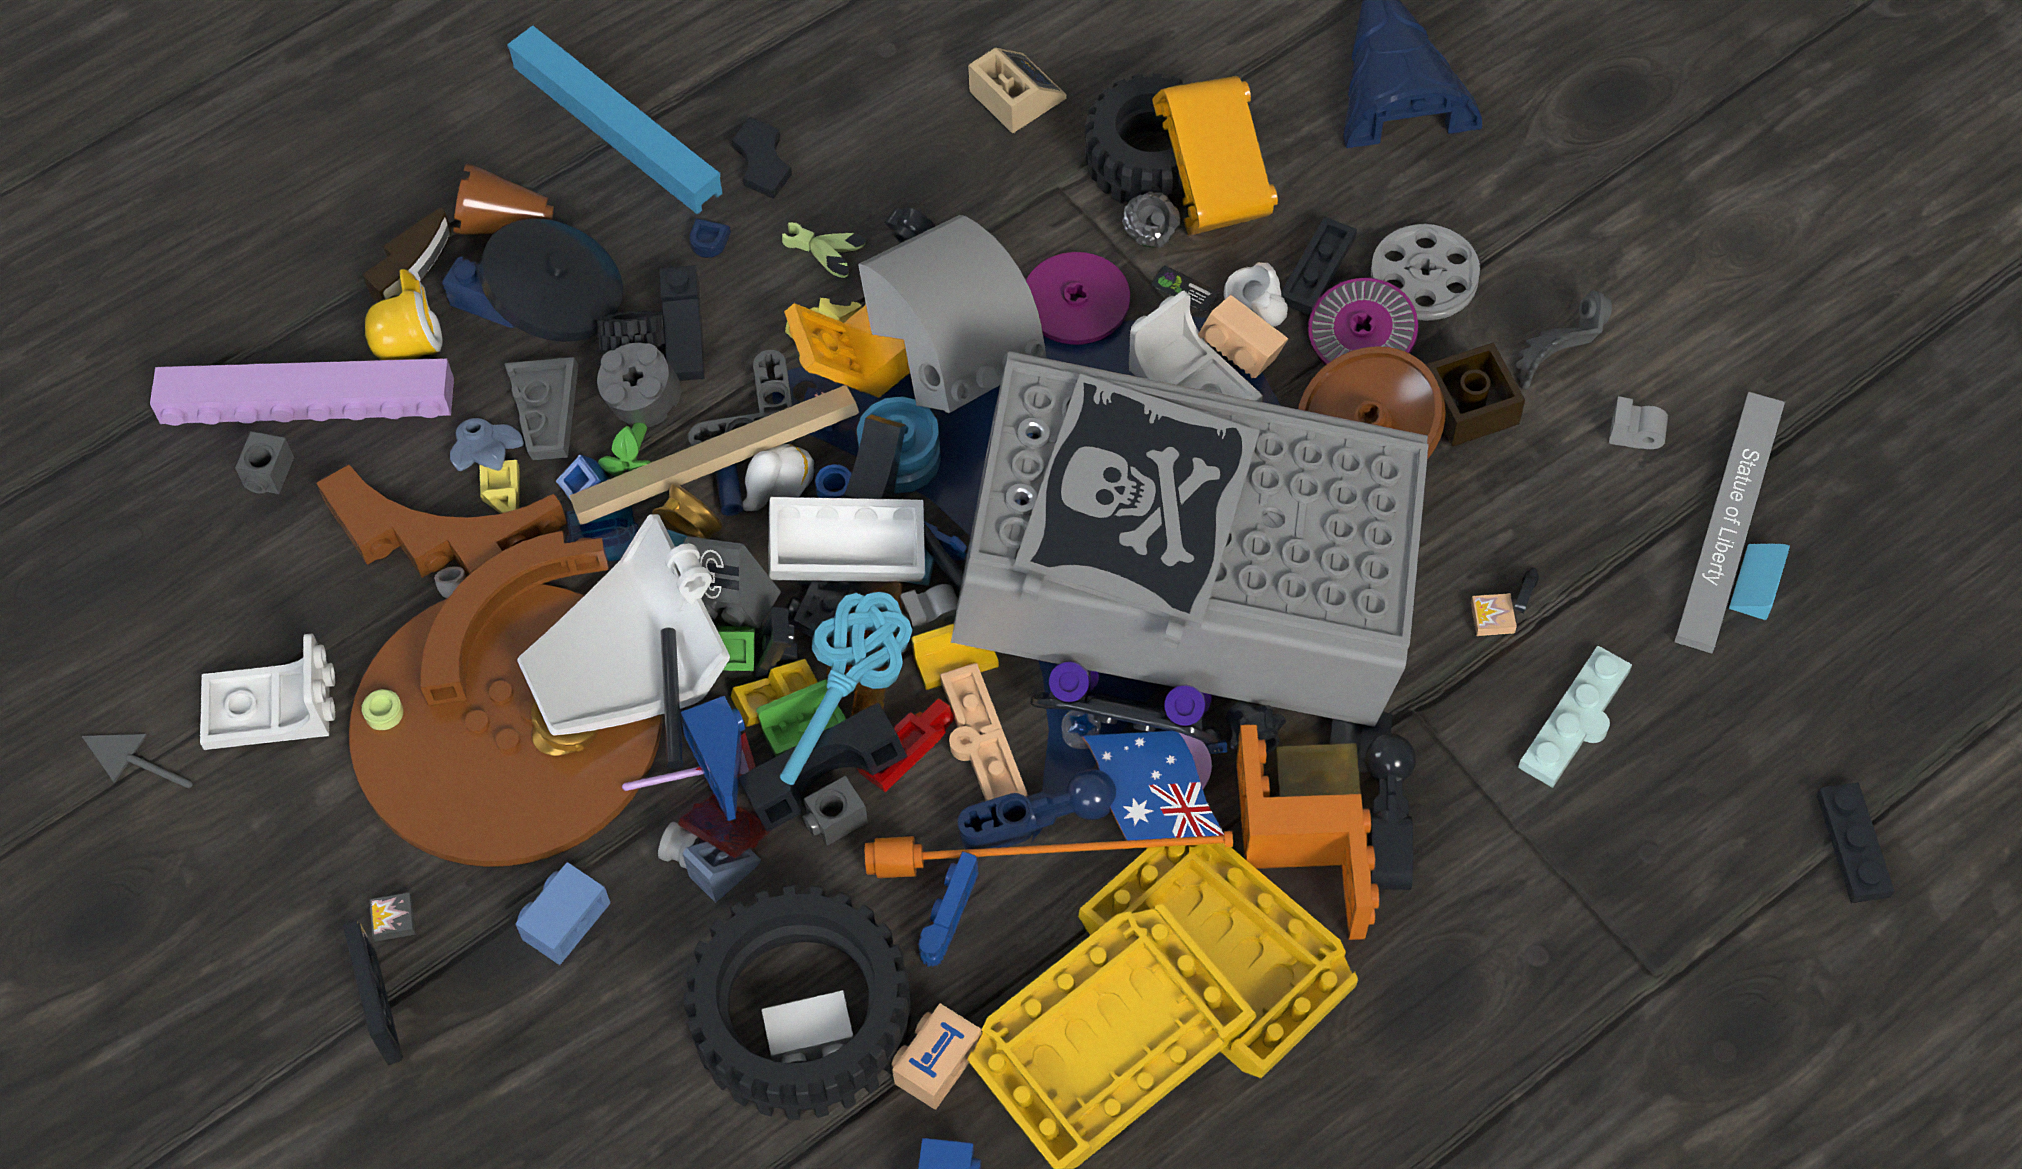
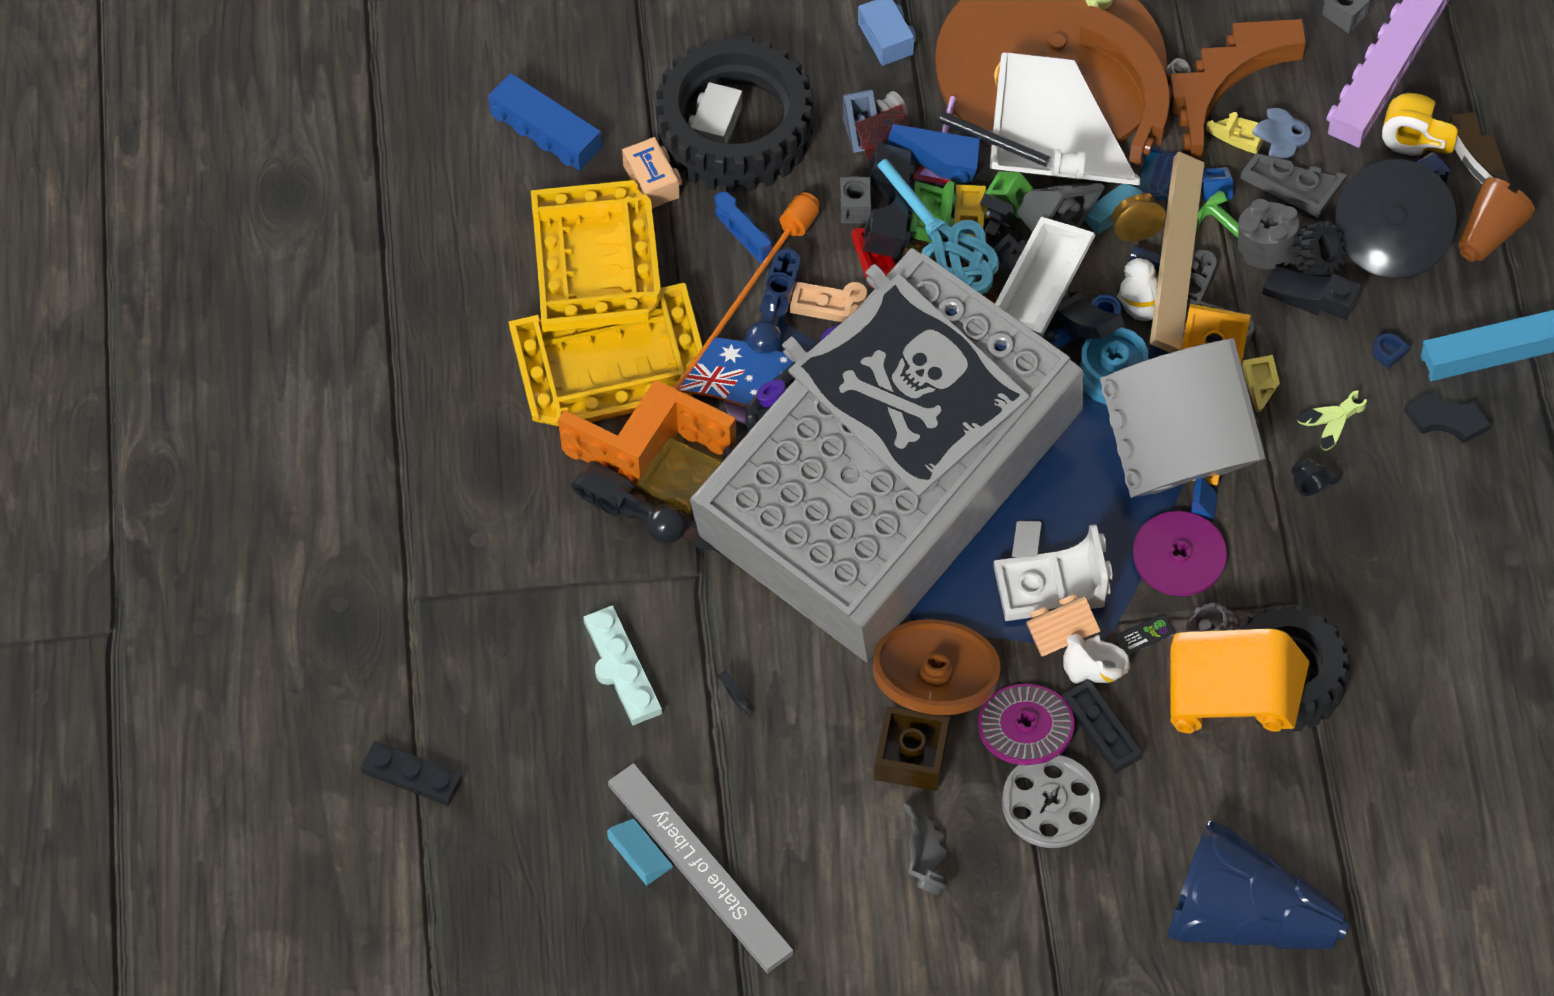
camera: 120 degrees right, 0 degrees up
tan slope [968,48,1066,133] -> none
light nougat tile [1471,593,1517,636] -> none
light grey leg [1609,396,1668,449] -> none

